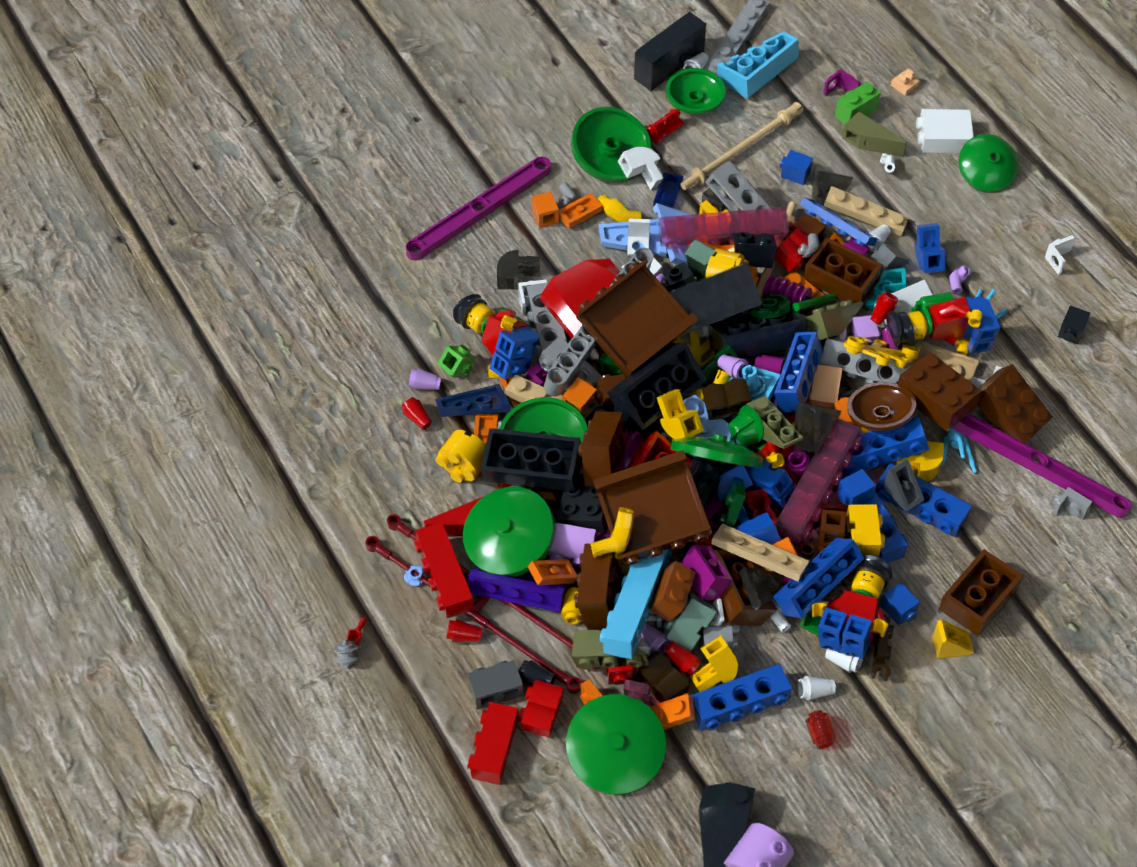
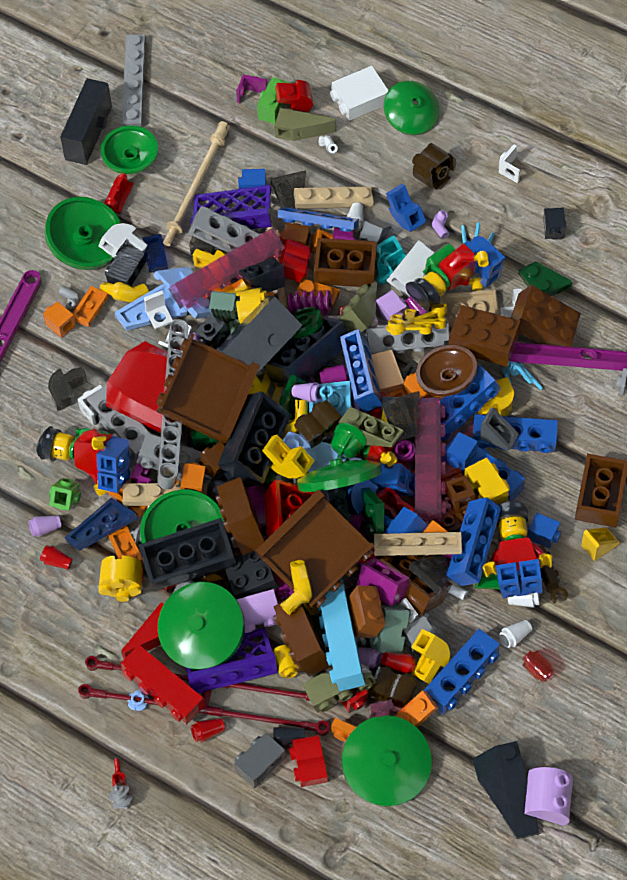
camera: 25 degrees left, 5 degrees up
red brick [467,702,519,785] -> none
orange plate [528,559,577,585] -> none
white cone [683,52,709,70] -> none
medium azure wedge [717,31,799,99] -> none
green bar [792,294,836,311] -> none
light grey arm [798,233,819,258] -> none
red cone [870,291,899,325] -> none
light nougat tile [891,68,919,96] -> none
none -> black brick [105,245,147,286]
none -> dark purple fence [191,185,272,230]
none -> red brick [275,79,313,113]
none -> dark brown brick [412,143,456,190]
none -> dark green wing [518,261,572,296]

